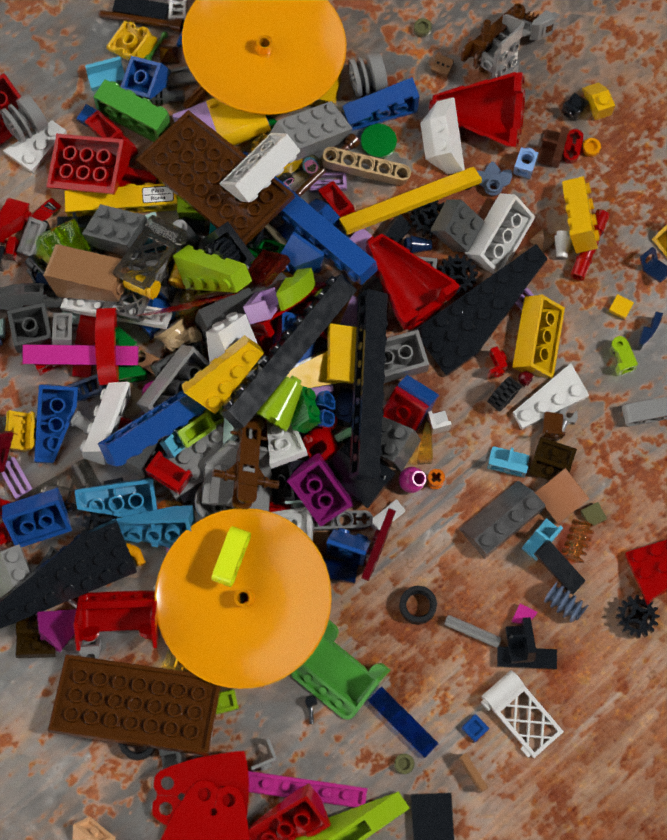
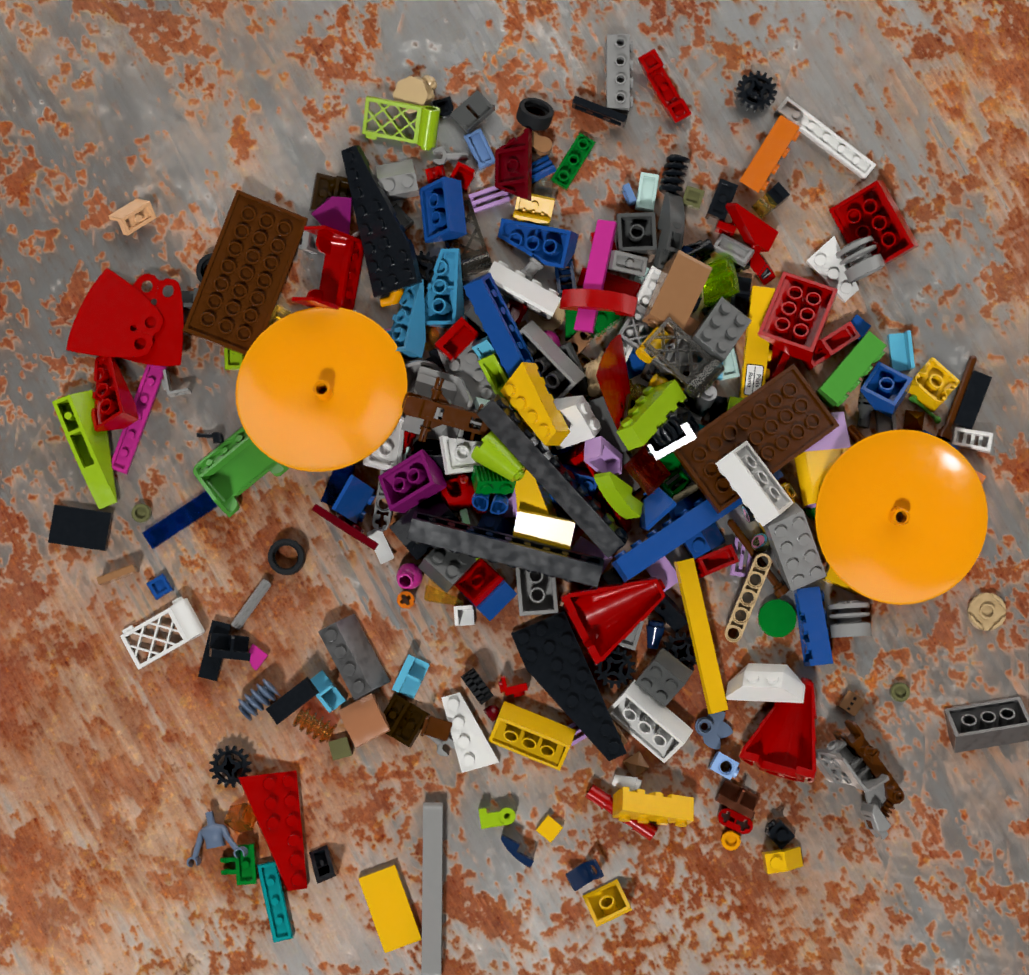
camera: 100 degrees right, 10 degrees up
neon yellow beam [211,526,251,587] -> none

